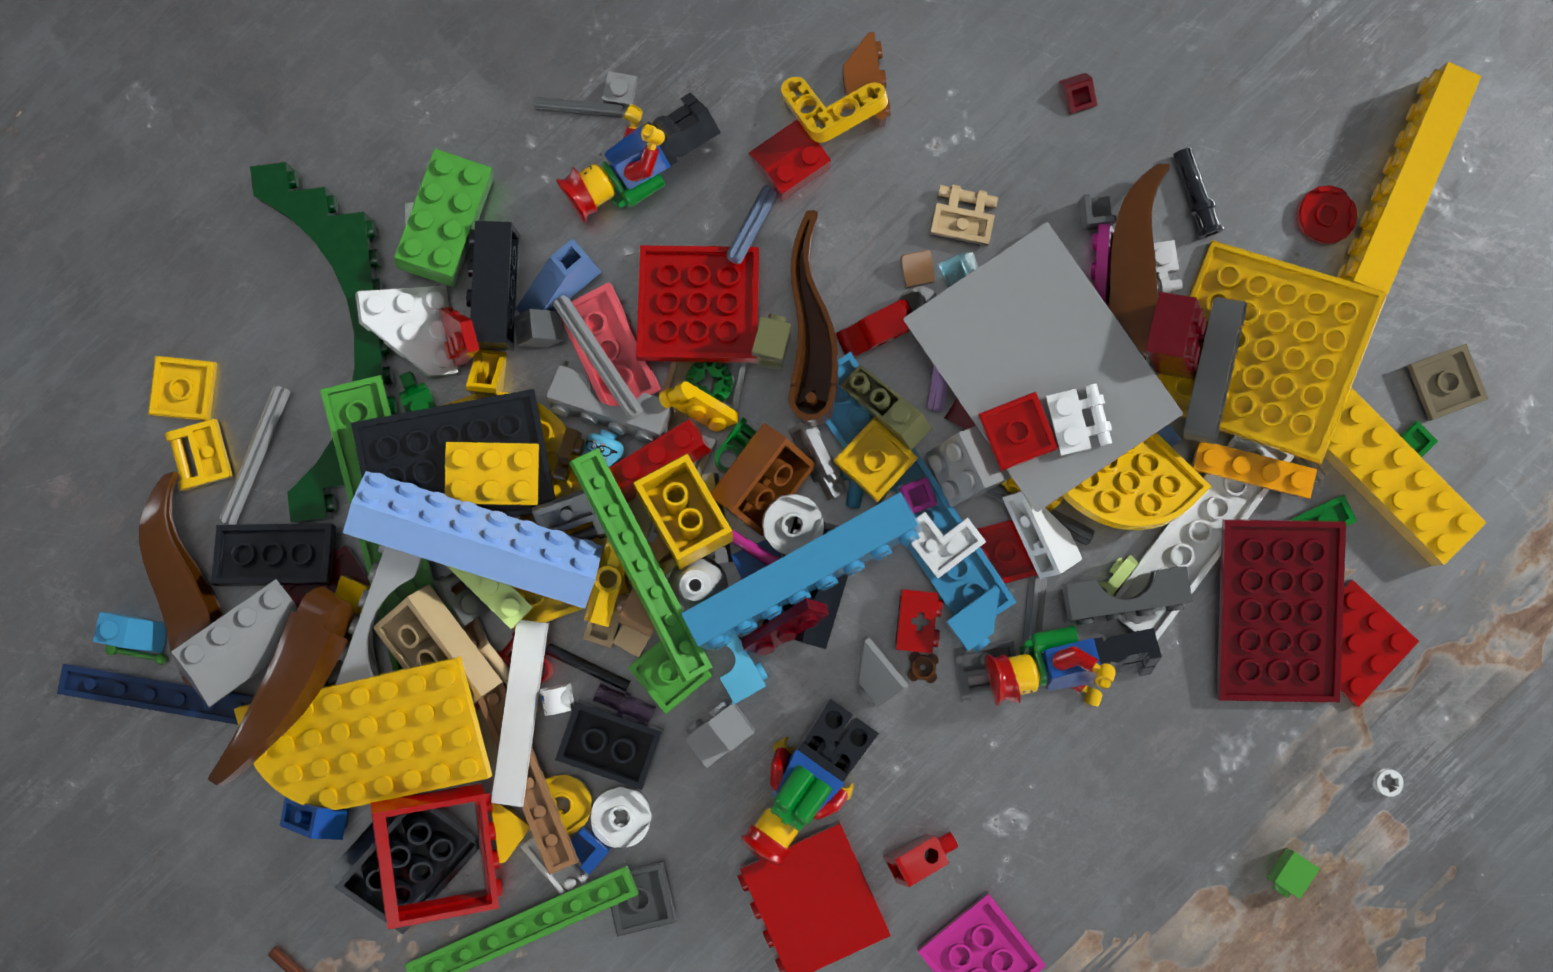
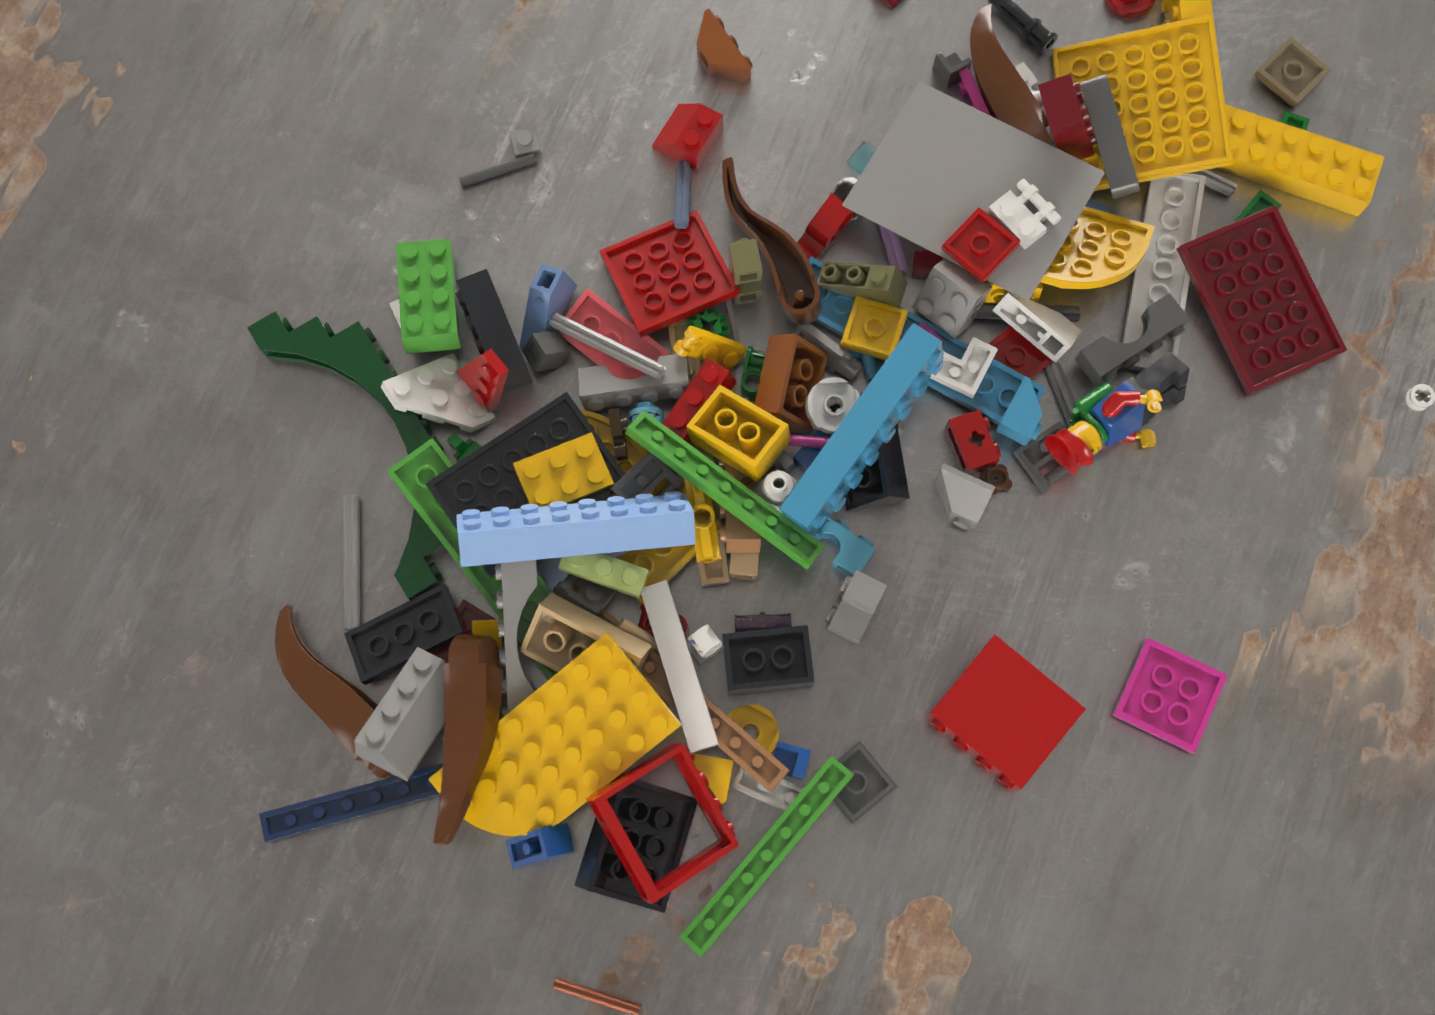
camera: 20 degrees left, 10 degrees down
dark azure slope [93,612,167,653] -> none
bright green hinge [105,645,167,665] -> none
yellow tile [148,356,217,421] -> none
yellow plate [165,419,233,491] -> none
yellow slope [466,349,507,396] -> none
black bar [545,643,631,692] -> none
piece [556,92,721,223] -> none
white plate [591,786,652,848] -> none
bright green plate [628,640,713,714] -> none
dark red plate [741,598,829,655] -> none
piece [741,699,879,866] -> none
yellow beam [781,77,888,143] -> none
red torso [883,831,958,887] -> none
medium nougat slope [900,250,935,288] -> none
tan plate [930,184,998,246] -> none
yellowish green plate [1098,555,1139,597] -> none
light orange plate [1191,441,1317,499] -> none
bright green brick [1267,848,1320,899] -> none
red plate [1340,579,1419,707] -> none

